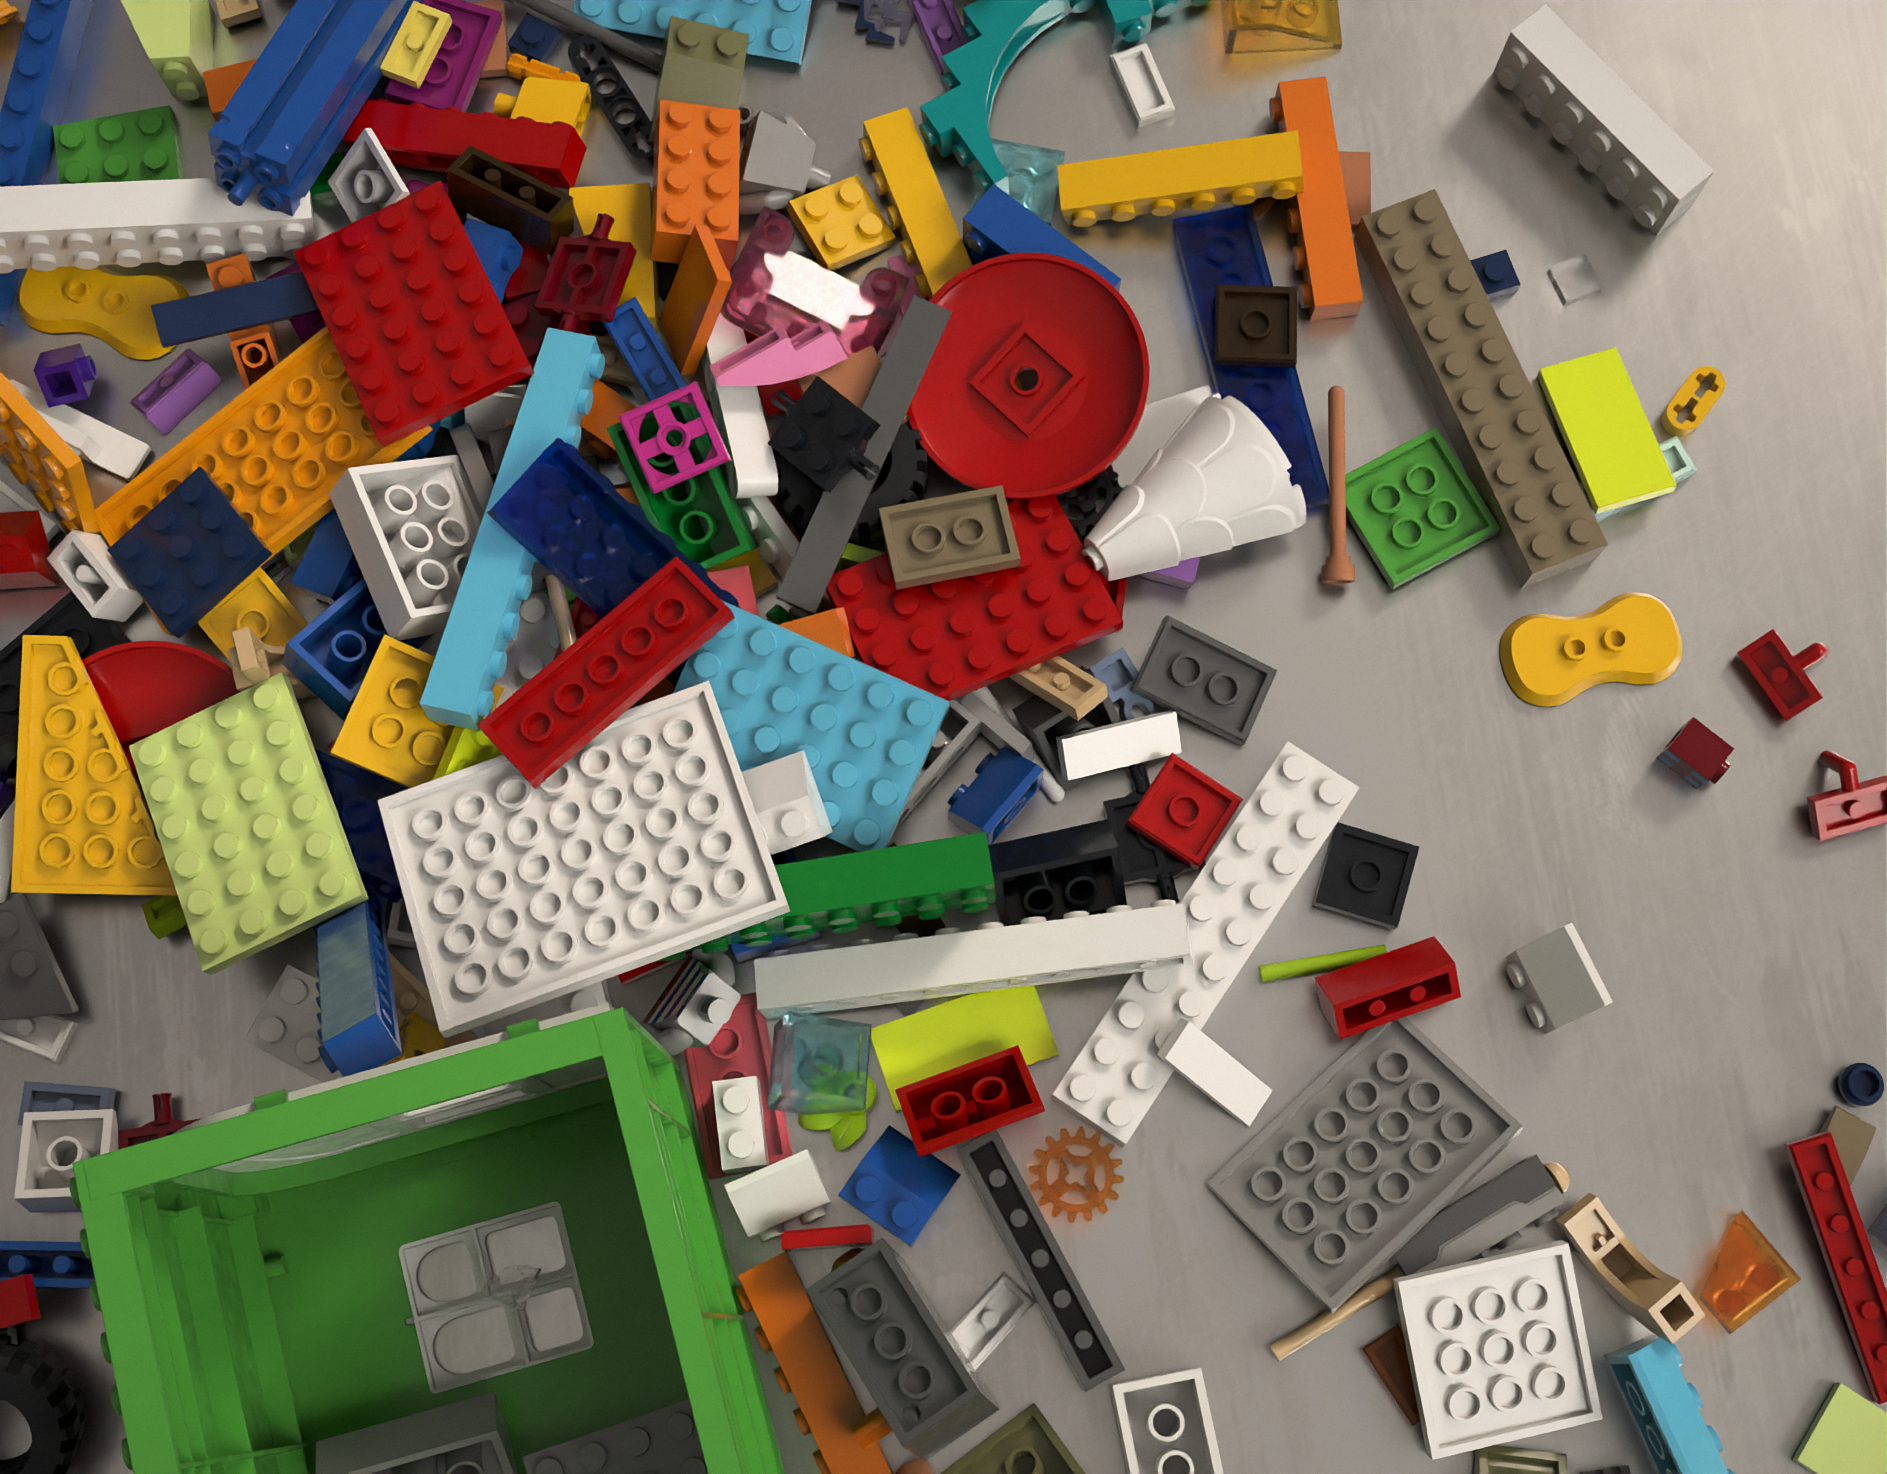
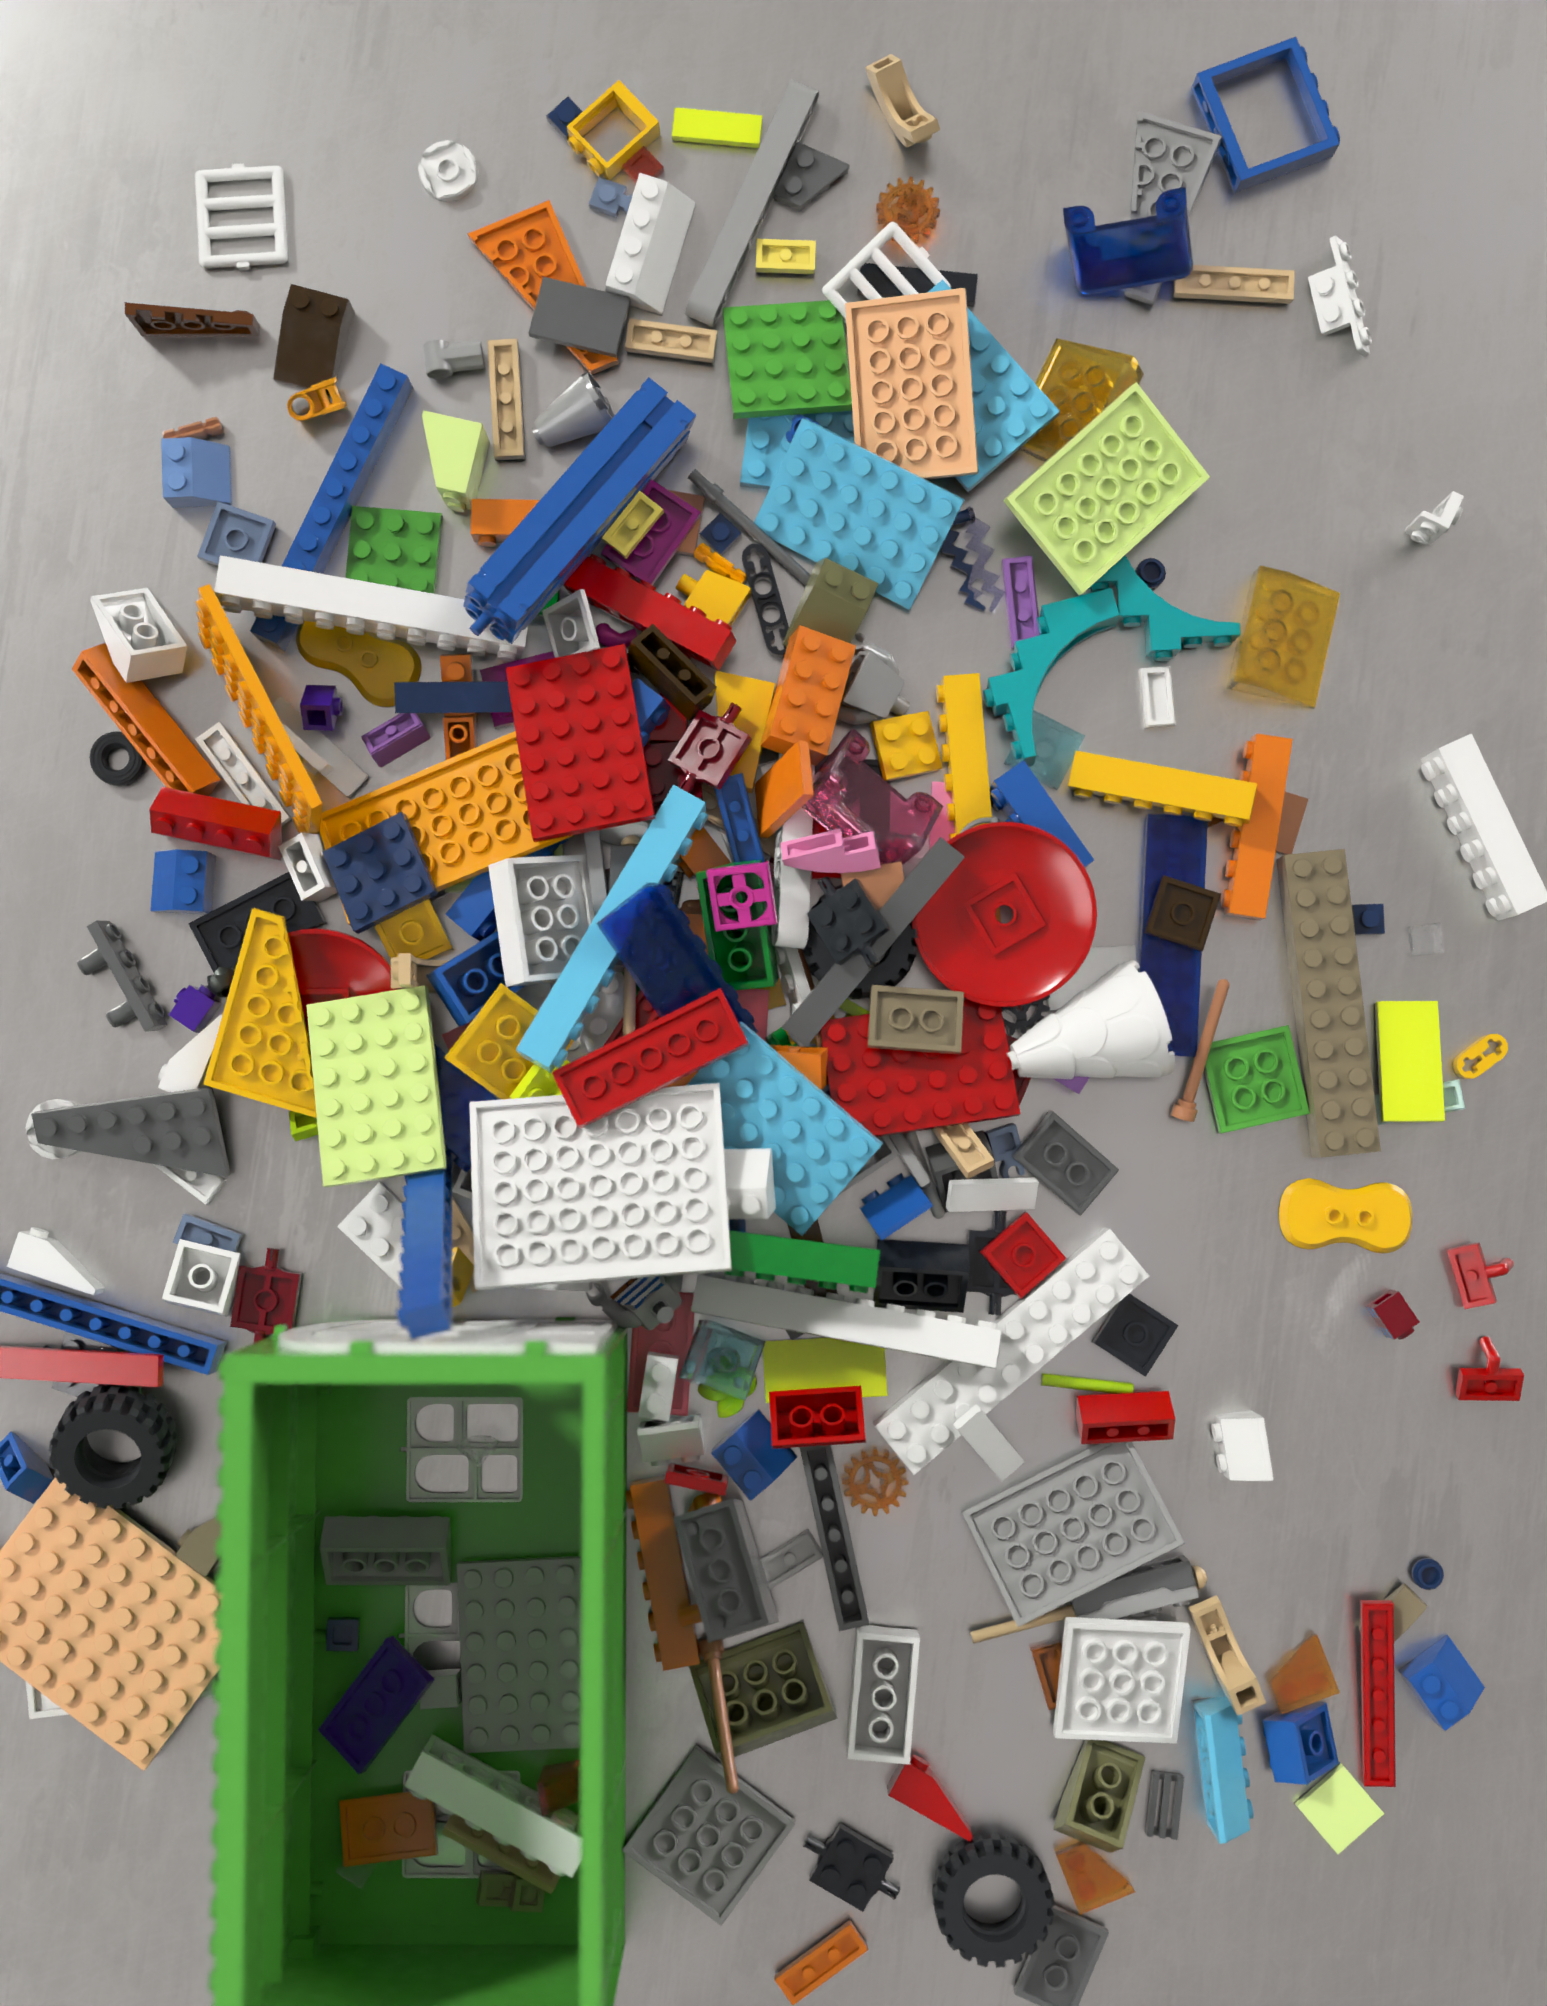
camera: 15 degrees right, 10 degrees up
none -> blue slope [1263,1702,1339,1785]

